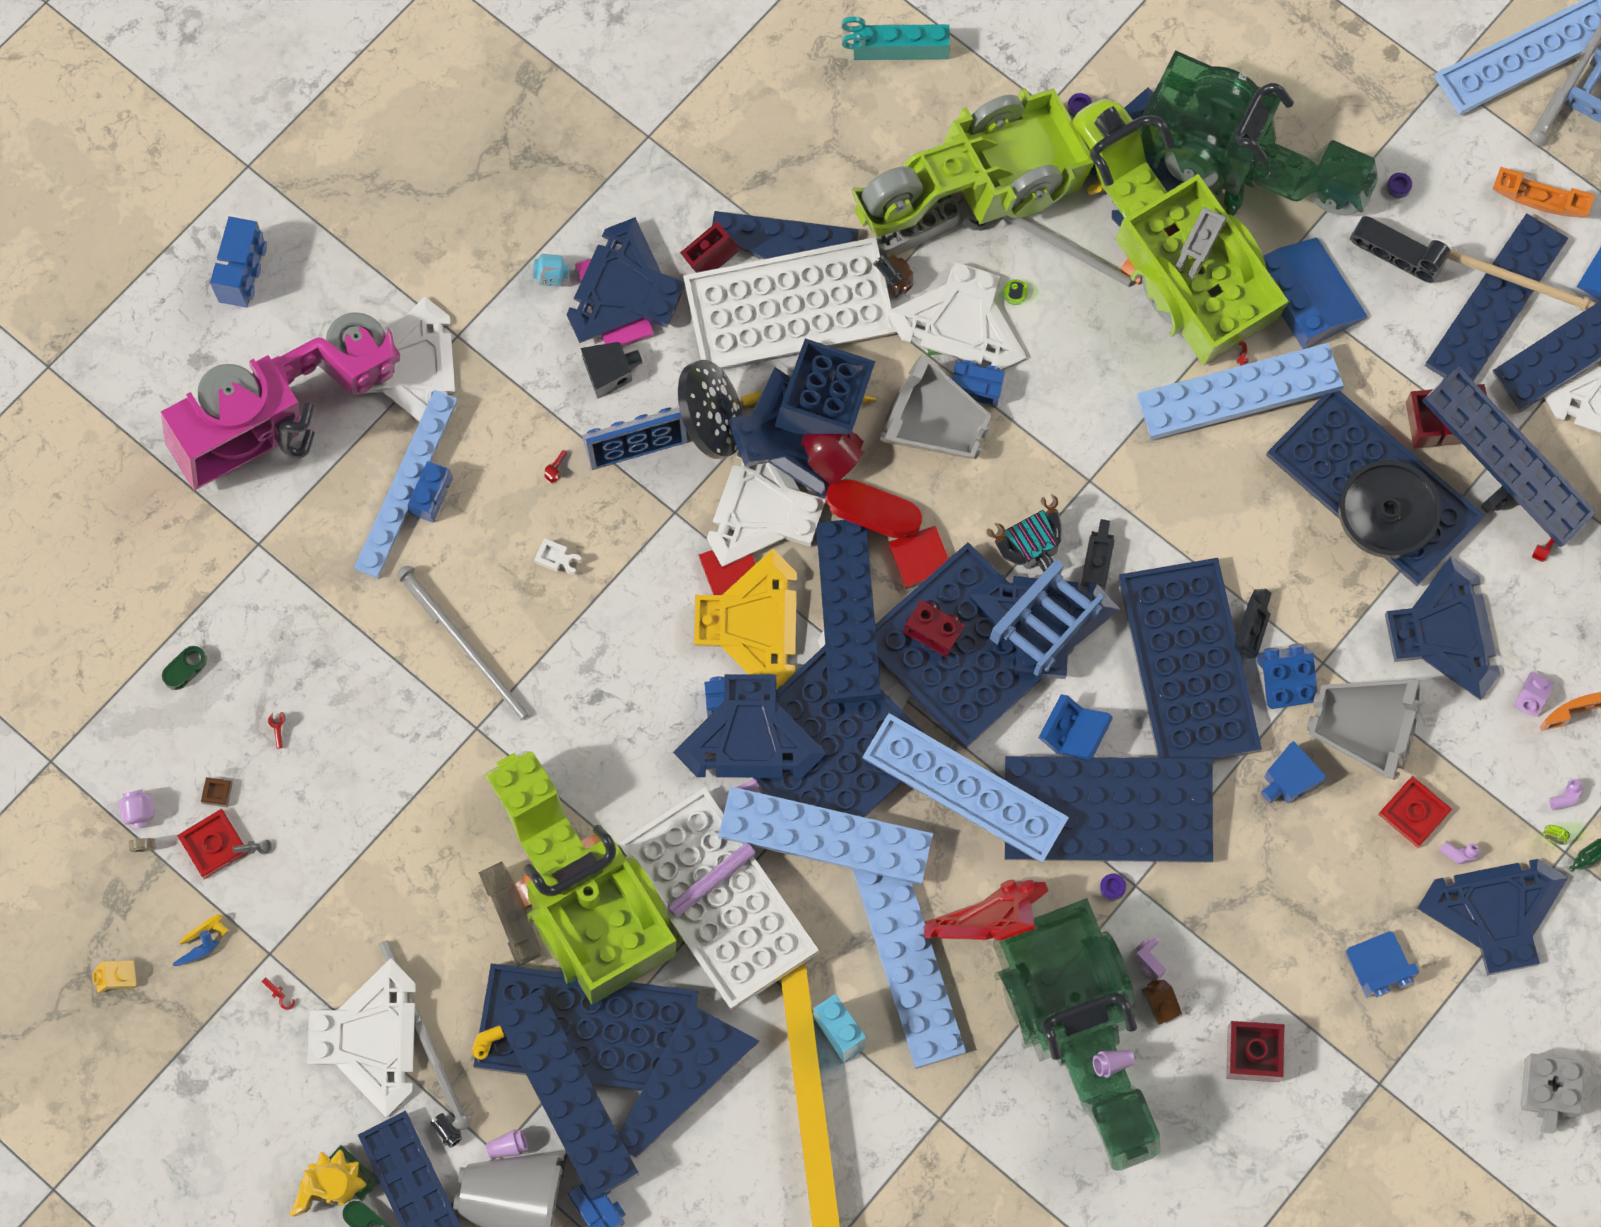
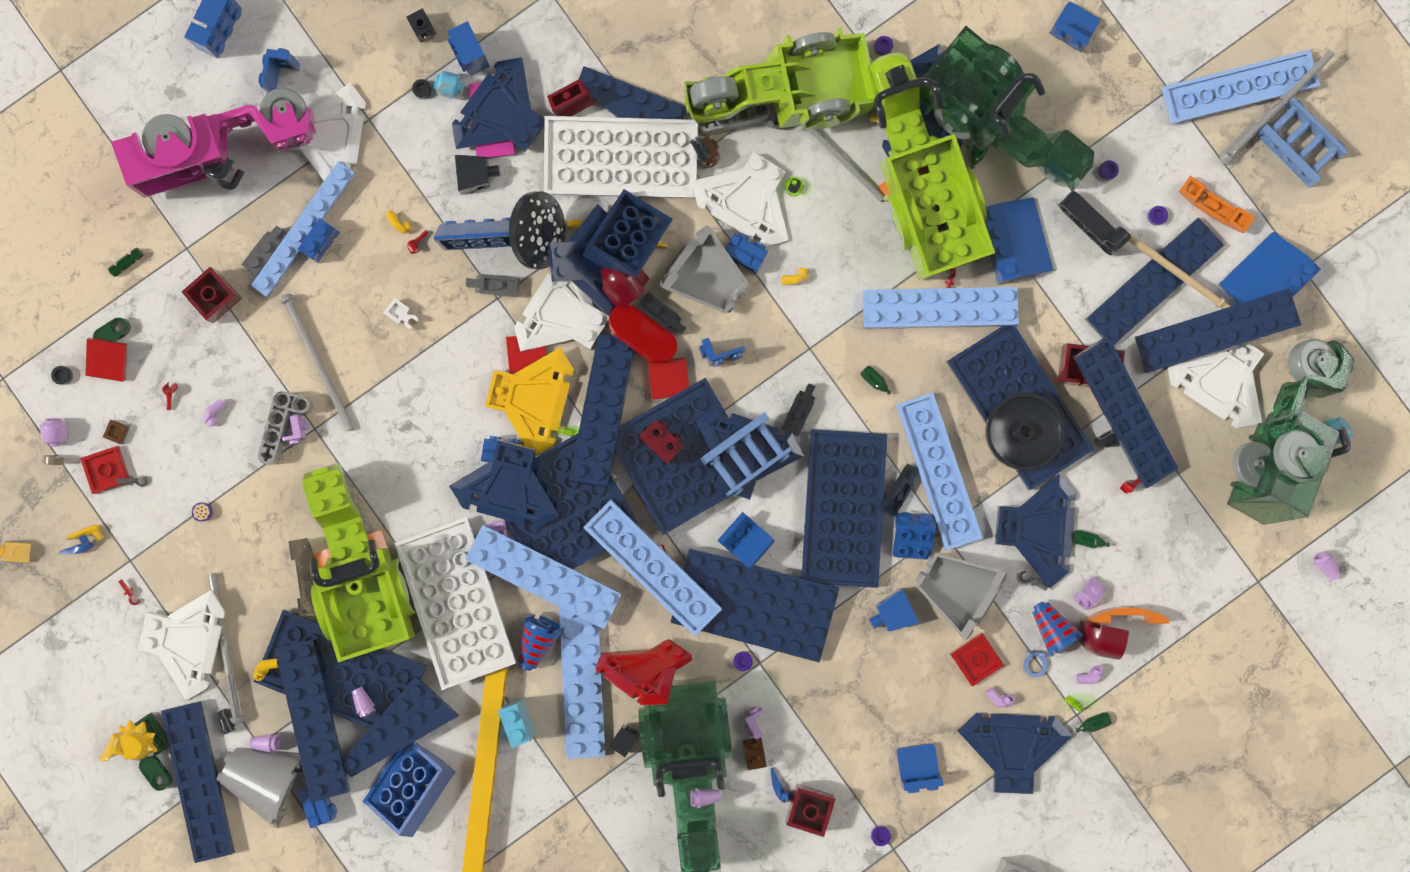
camera: 15 degrees right, 15 degrees up
lavender axle [668,843,755,917] -> none
torso [987,494,1062,573] -> none
light grey hinge [1175,207,1227,280] -> none
none -> black tile [51,366,73,385]
none -> red tile [85,338,127,382]
none -> dark green axle [108,247,144,277]
none -> dark red brick [181,267,243,323]
none -> tile [192,502,213,522]
none -> lavender arm [204,399,226,427]
none -> dark grey hinge [241,226,285,276]
none -> blue bracket [258,48,300,93]
none -> light grey beam [258,391,314,465]
none -> lavender bracket [282,415,307,445]
none -> lavender cone [352,687,375,718]
none -> blue slope [362,741,456,837]
none -> yellow arm [385,210,412,234]
none -> black brick [406,8,437,42]
none -> black tile [412,79,432,99]
none -> blue brick [447,21,490,76]
none -> dark grey hinge [465,274,520,298]
none -> blue cone [519,614,562,671]
none -> clear neon green tile [557,426,577,437]
none -> black brick [609,724,639,757]
none -> black hinge [637,292,687,335]
none -> blue bracket [699,337,746,367]
none -> blue bar [771,767,793,803]
none -> yellow arm [781,268,809,285]
none -> dark green piece [860,365,891,395]
none -> dark purple tile [871,825,891,846]
none -> light blue plate [896,393,982,550]
none -> dark grey hand [1020,571,1048,591]
none -> medium blue piece [1023,651,1047,677]
none -> blue cone [1032,601,1083,657]
none -> blue bracket [1049,2,1100,52]
none -> dark green piece [1073,530,1110,549]
none -> dark red brick [1079,620,1129,660]
none -> dark purple tile [1147,206,1168,226]

